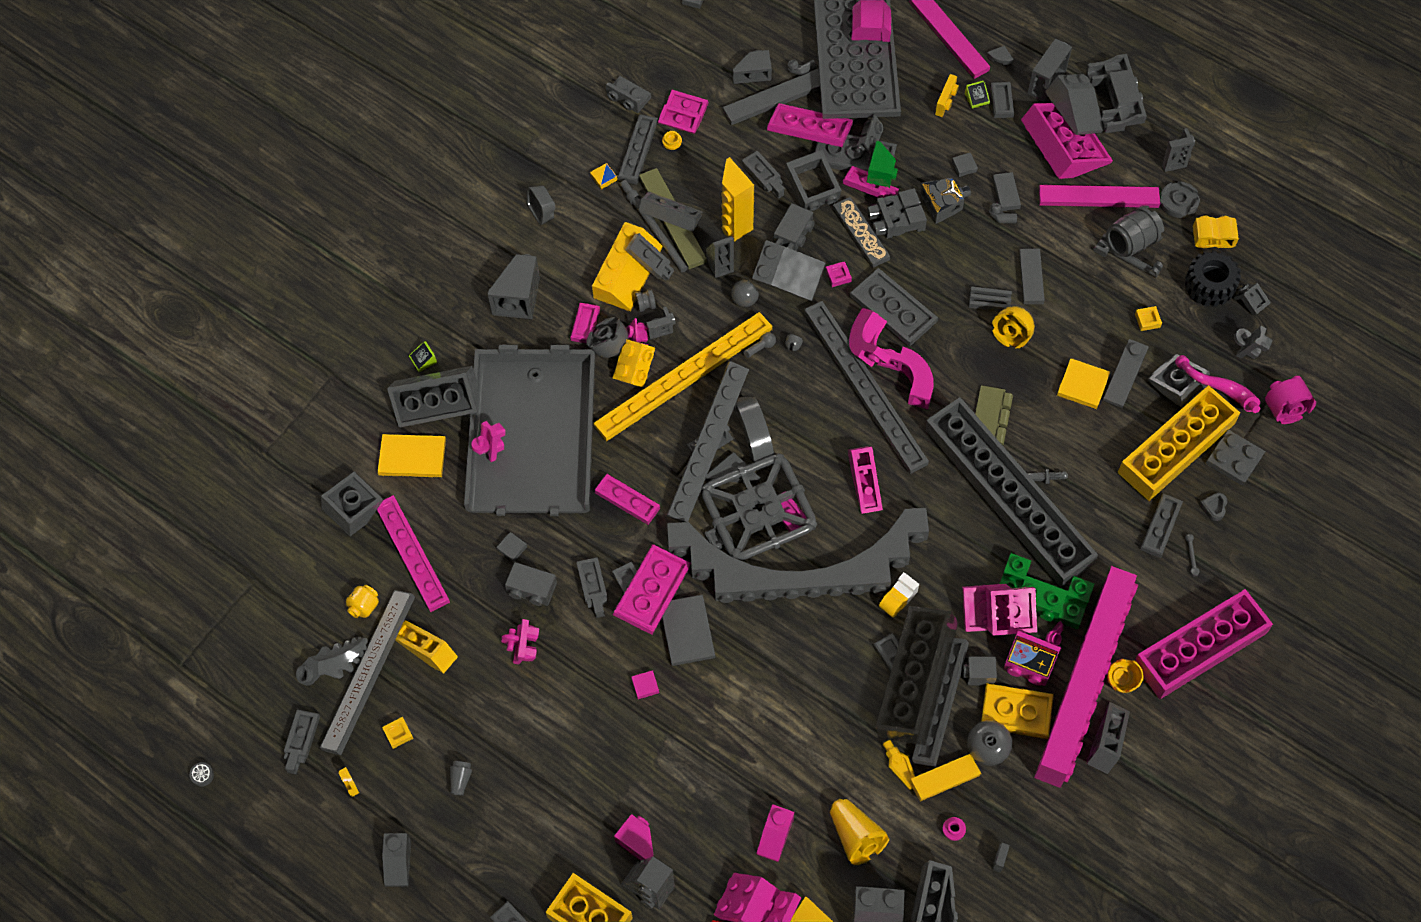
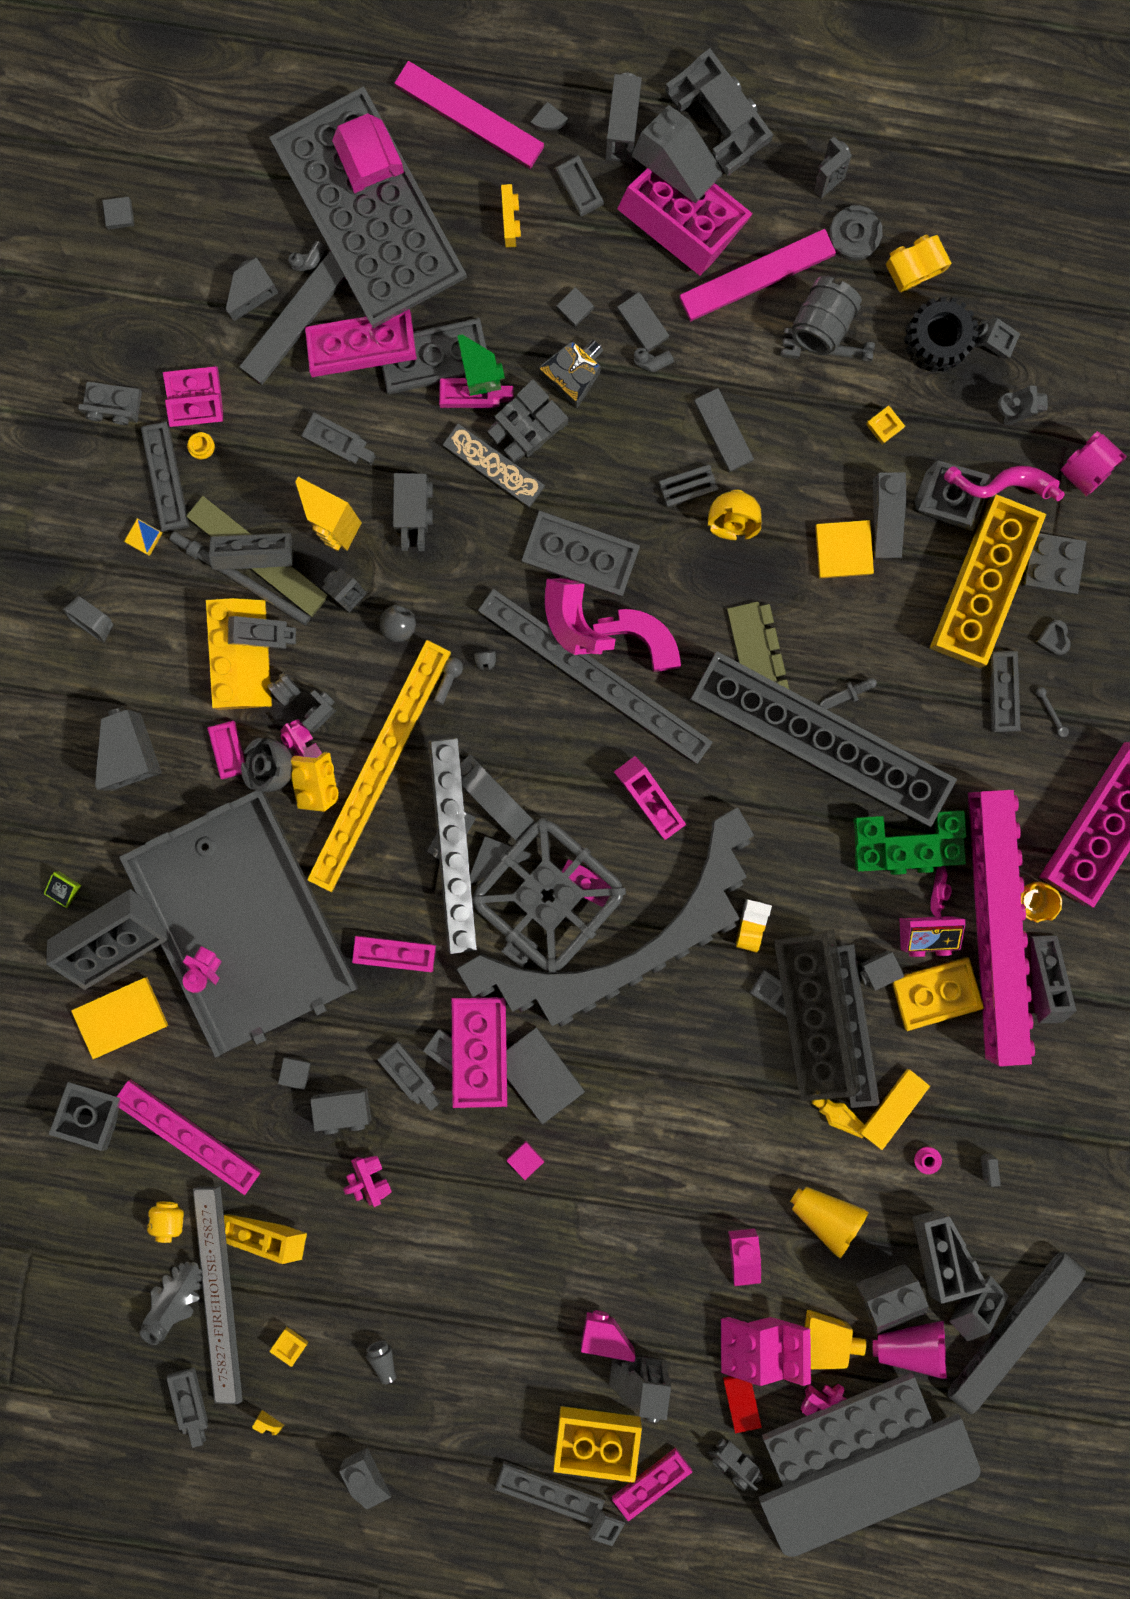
camera: 20 degrees left, 25 degrees up
dark grey tile [189,762,214,787] -> none
dark grey slope [752,240,826,301] -> none
dark grey window [784,150,842,211] -> none
dark pink plate [825,261,852,287] -> none
dark grey hinge [856,114,884,157] -> none
dark pink bracket [962,584,1037,635] -> none
slope [965,81,990,109] -> none
dark grey cylinder [966,720,1012,766] -> none

